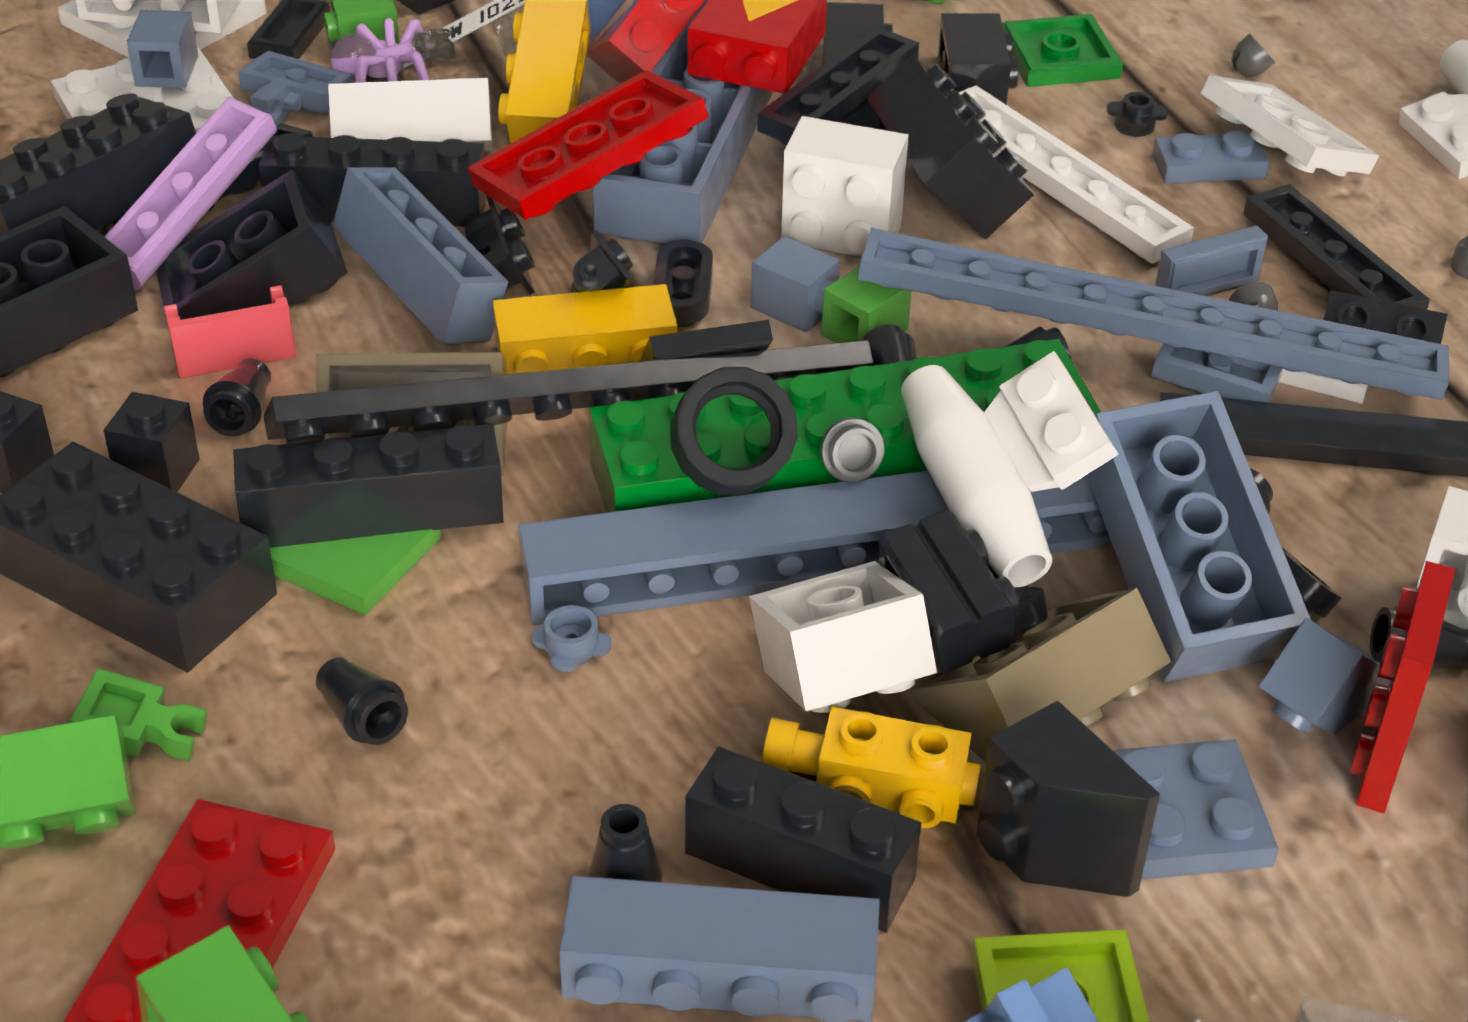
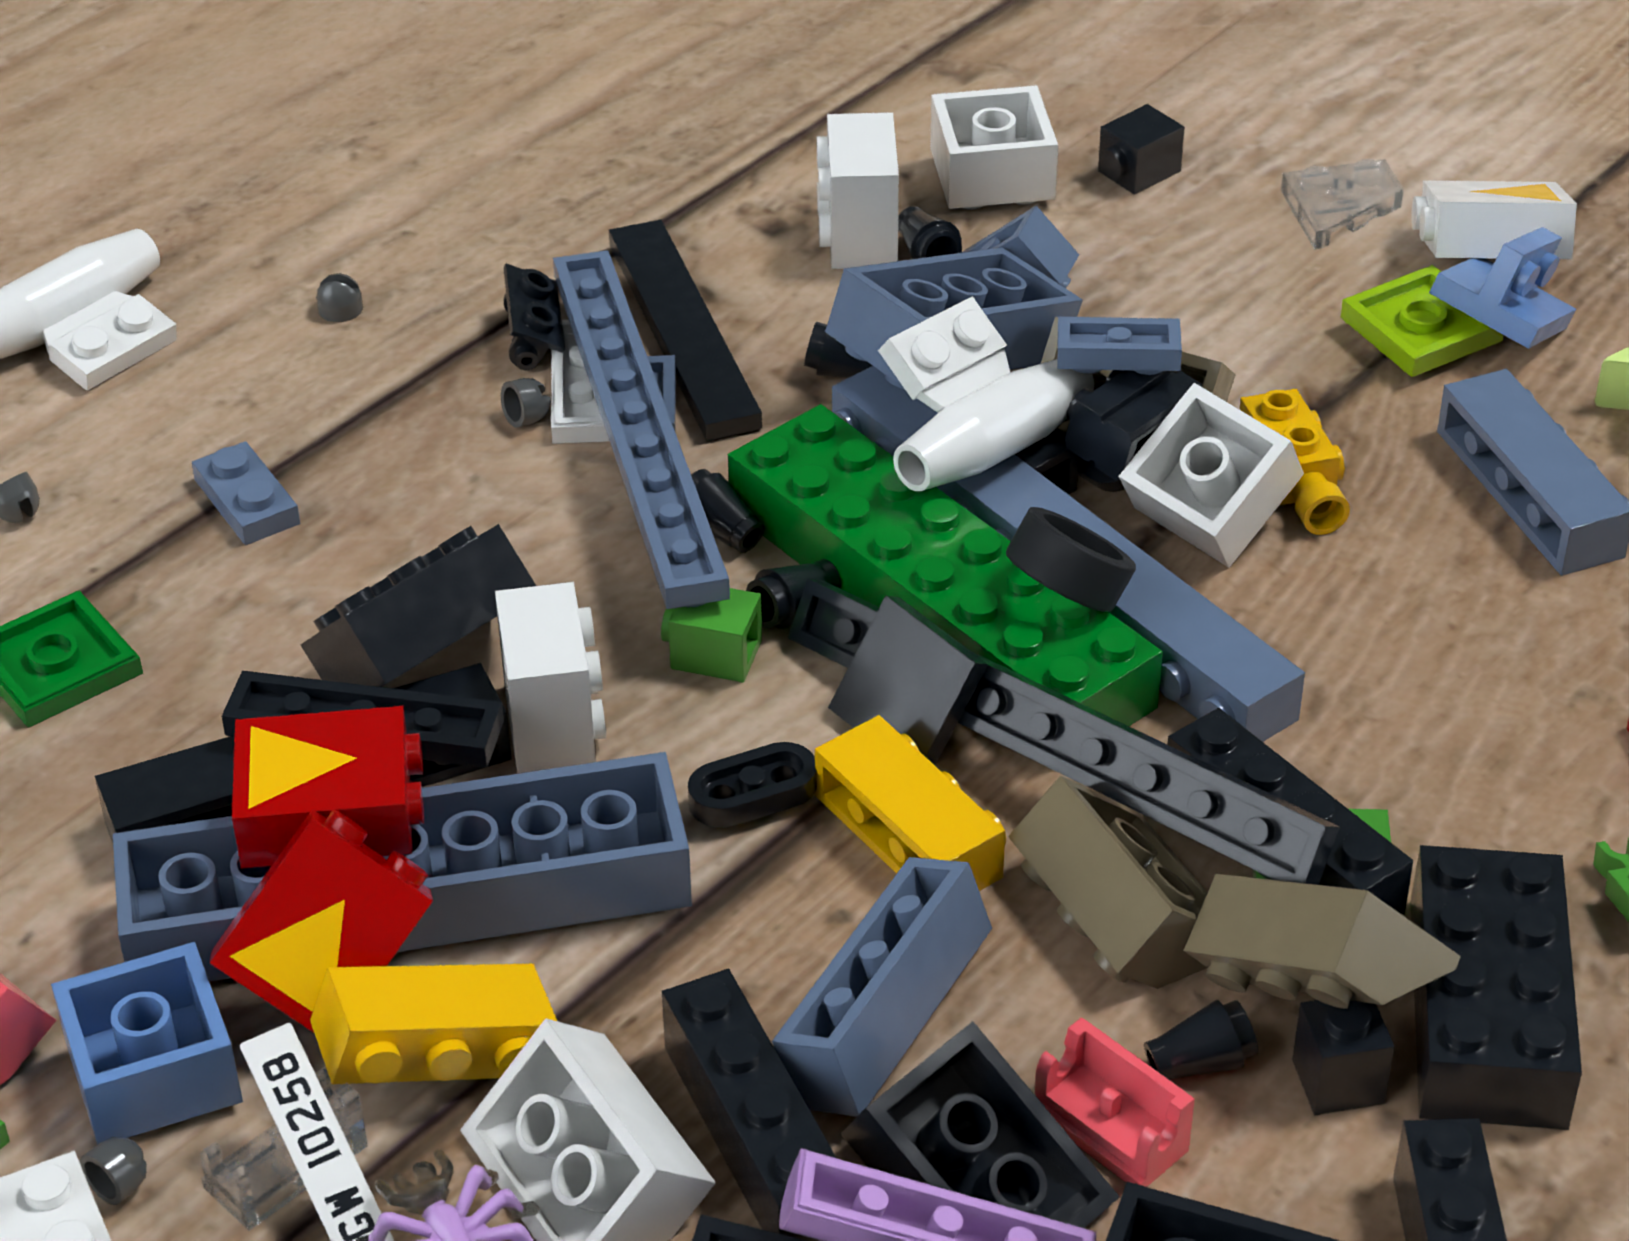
camera: 115 degrees left, 0 degrees up
black cone [316,657,408,745] -> none
black hinge [465,195,535,295] -> none
red plate [467,70,709,220] -> none
sand blue plate [532,605,611,672] -> none
black hinge [571,230,633,293] -> none
black cone [588,804,662,883] -> none
black brick [685,746,922,933] -> none
sand blue brick [751,236,840,332] -> none
plate [820,417,884,482] -> none
black brick [938,13,1018,105] -> none
white plate [959,86,1194,264] -> none
black slope [976,700,1160,897] -> none
black plate [1106,92,1168,137] -> none
sand blue plate [1113,739,1279,879] -> none
sand blue tile [1155,226,1268,296] -> none
white plate [1200,75,1380,177] -> none
black plate [1243,184,1430,309] -> none
red plate [1350,561,1456,814] -> none
none -> sand blue plate [1057,317,1182,375]
none -> dark tan slope [1184,874,1461,1009]

